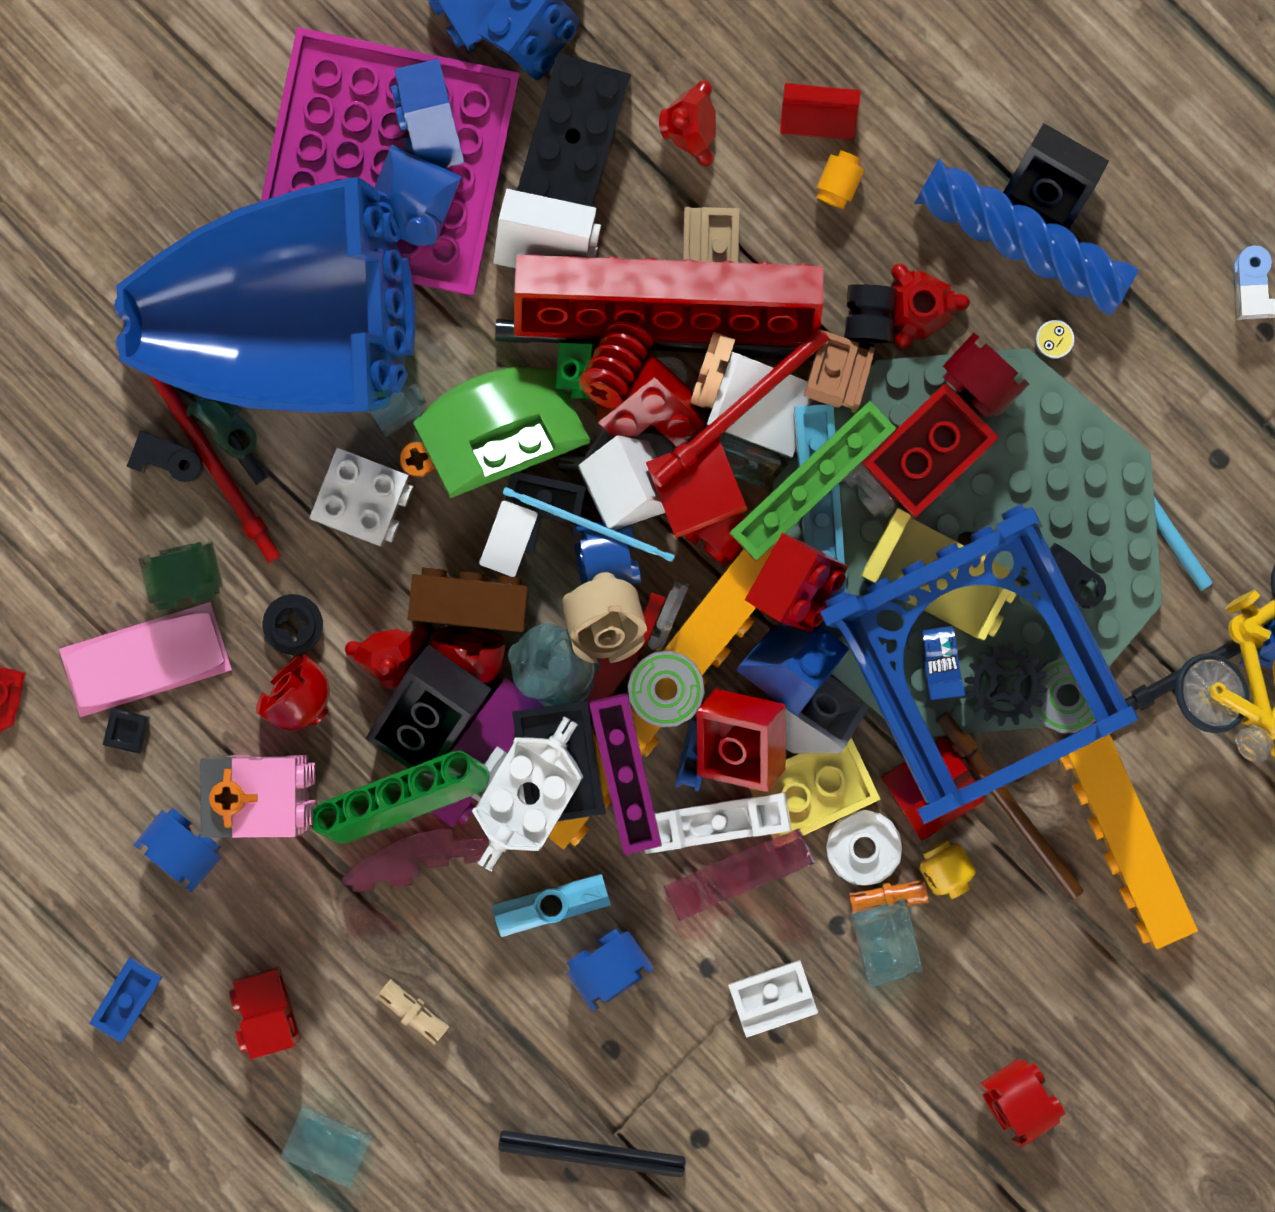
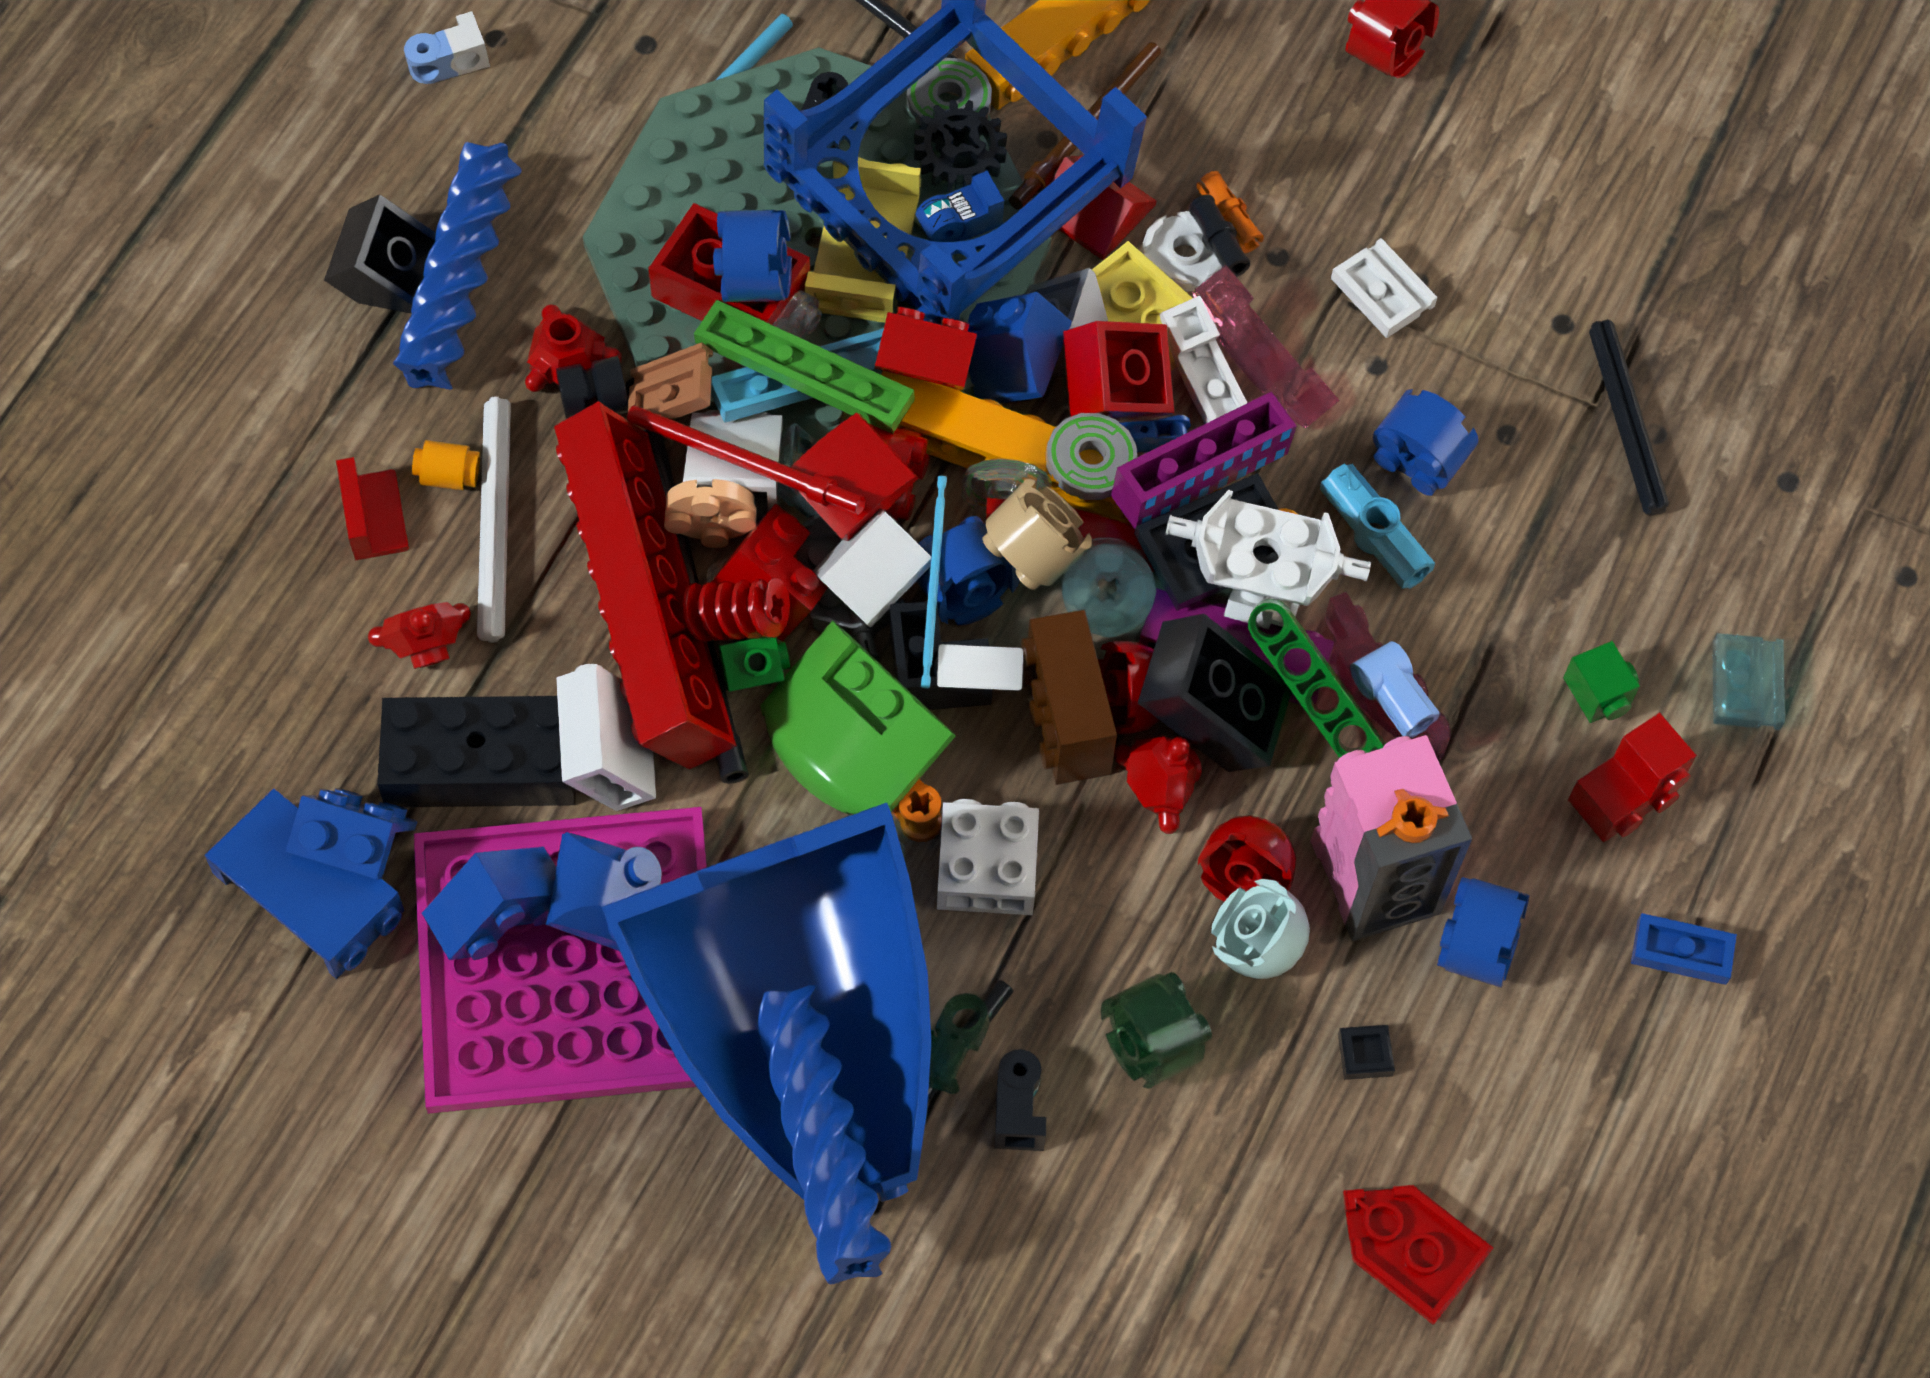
camera: 110 degrees left, 25 degrees down
bright pink piece [59,602,232,717] -> none
red bar [148,375,281,564] -> none
black gear [262,594,323,655] -> none
tan pin [375,979,450,1045] -> none
tan plate [683,207,740,263] -> none
clear light blue plate [851,899,923,987] -> none
yellow head [919,840,976,899] -> none
dark red brick [942,332,1030,419] -> none
light yellow tile [1035,320,1074,359] -> none
none -> white axle [477,397,511,643]
none -> blue brick [713,210,792,302]
none -> blue piece [758,985,891,1284]
none -> black pin [1188,195,1251,278]
none -> light aqua cylinder [1211,879,1310,979]
none -> light blue piece [1350,641,1440,738]
none -> green brick [1563,641,1640,723]

